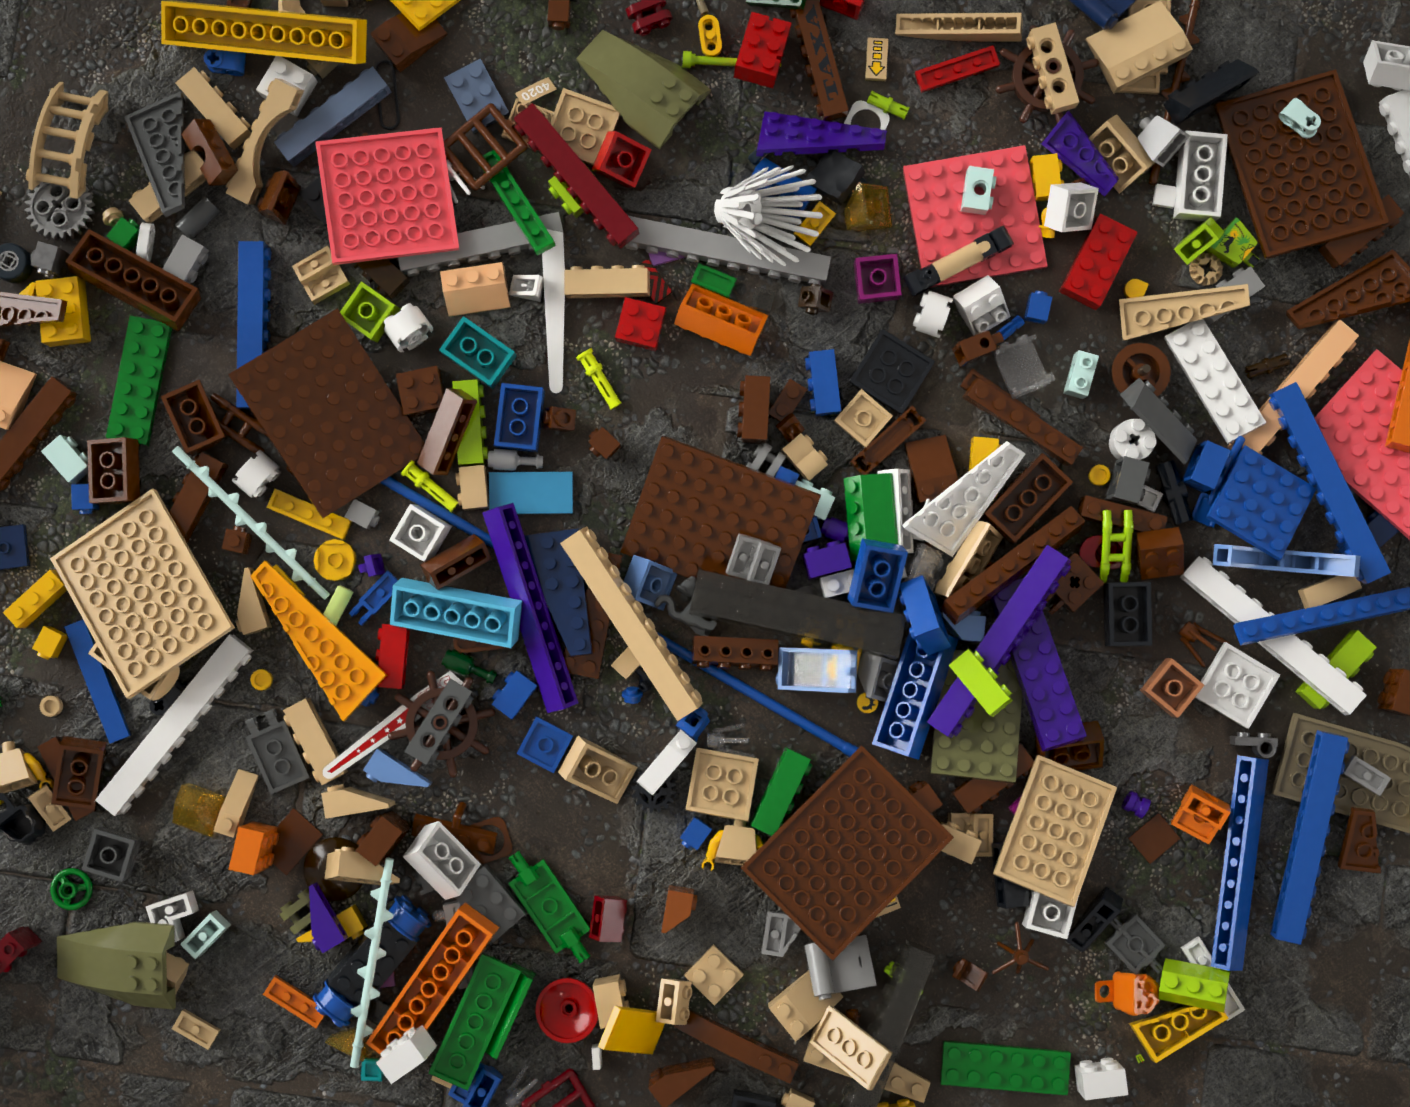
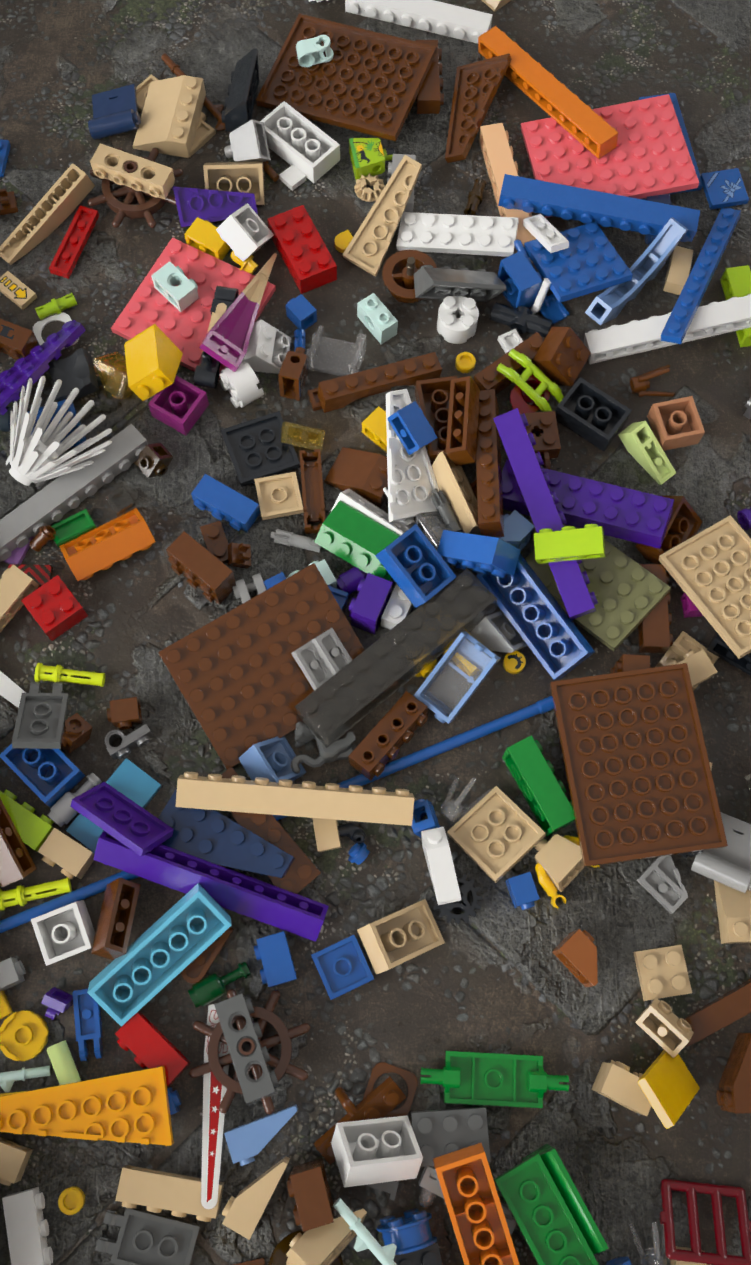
camera: 55 degrees left, 15 degrees down
red dish [535,978,598,1043] -> none
dark red brick [589,895,627,942] -> none
white tile [591,1044,602,1070] -> none
tan brick [781,433,828,481] -> none
yellow plate [794,201,836,247] -> none
dark grey brick [1106,456,1151,507] -> none
lime brick [1174,217,1225,265] -> none
white plate [1195,642,1280,729] -> none
none -> dark grey tile [12,682,69,749]
none -> reddish brown pin [29,525,56,552]
none -> dark purple plate [70,782,174,856]
none -> flat silver plate [105,724,154,760]
none -> yellow slope [124,324,183,401]
none -> magenta plate [199,253,277,372]
none -> light grey piece [270,529,321,552]
none -> clear yellow slope [281,422,325,452]
none -> blue brick [387,401,438,455]
none -> dark grey piece [430,488,463,532]
none -> reddish brown brick [446,376,480,466]
none -> white tile [523,214,569,253]
none -> white wheel [531,278,551,314]
none -> yellowish green slope [618,421,676,485]

